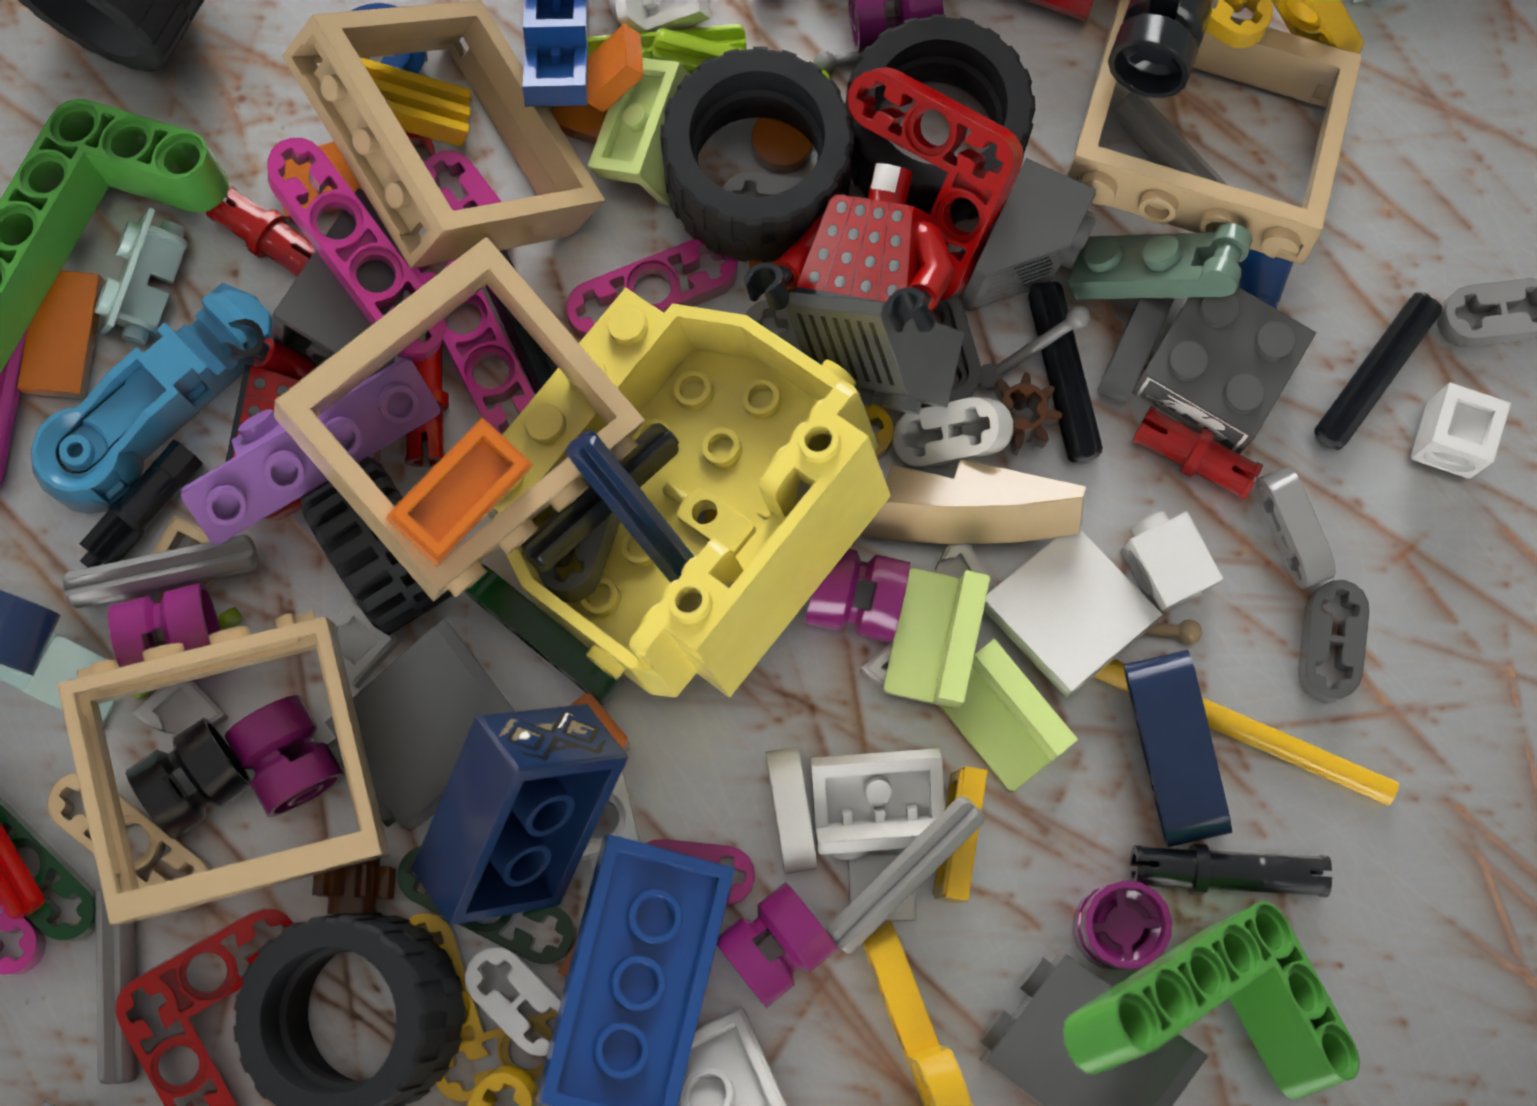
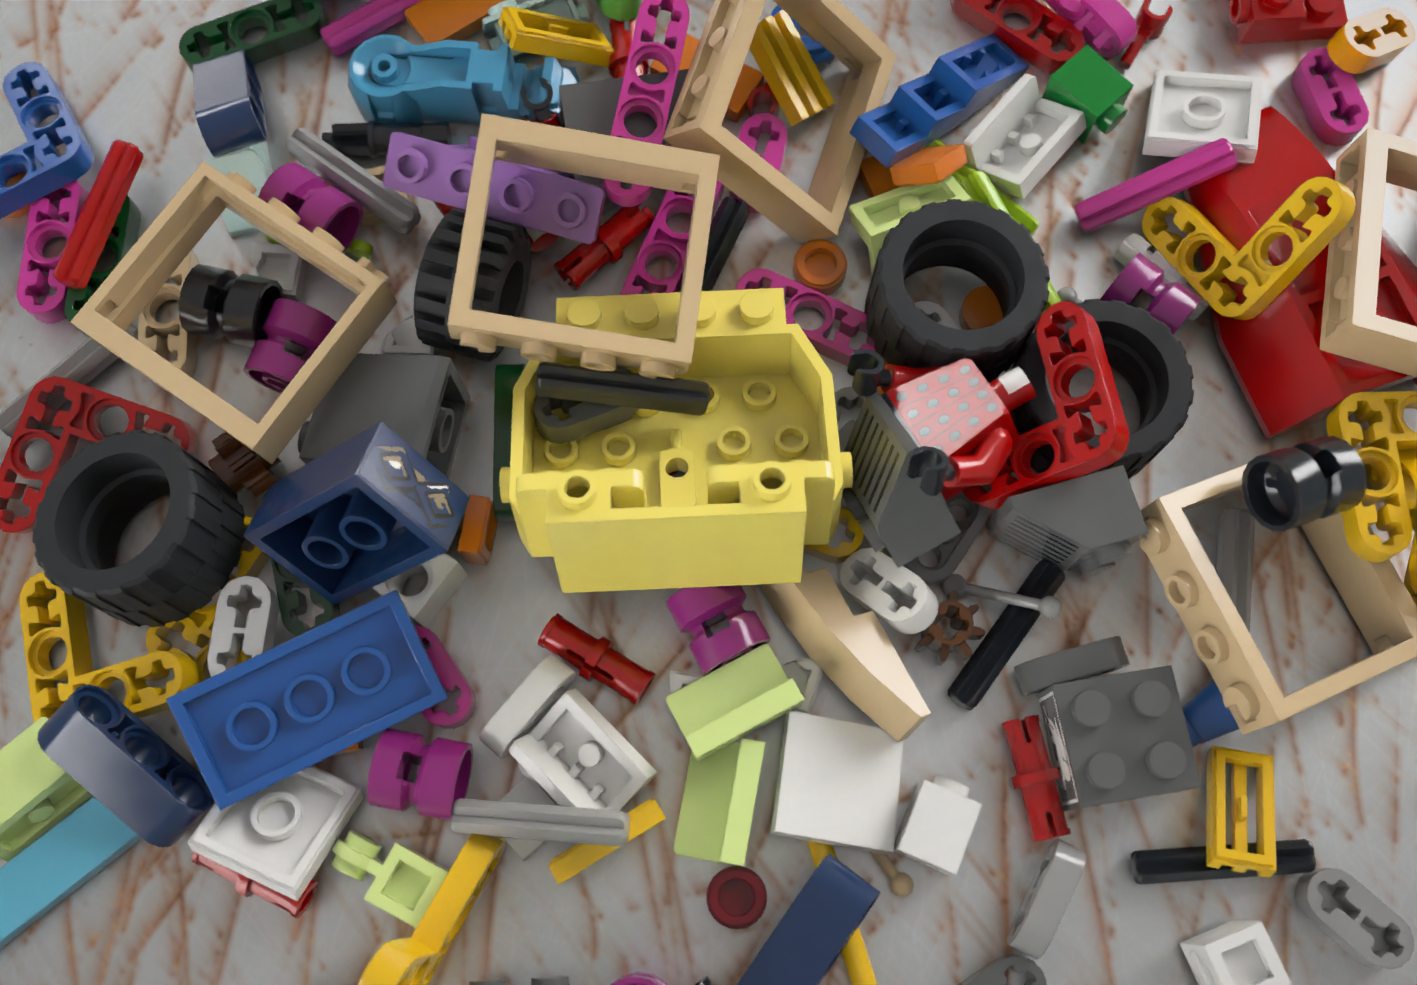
camera: 55 degrees right, 5 degrees down
orange tile [385,417,533,567] -> none
dark blue axle [566,430,695,583] -> none
sand green plate [1068,223,1253,299] -> none
none -> yellowish green plate [331,830,449,928]
none -> yellow tile [498,6,614,67]
none -> red pin [537,613,655,706]
none -> dark red tile [706,866,767,929]
none -> orange tile [793,239,847,295]
none -> yellow tile [1206,745,1276,878]

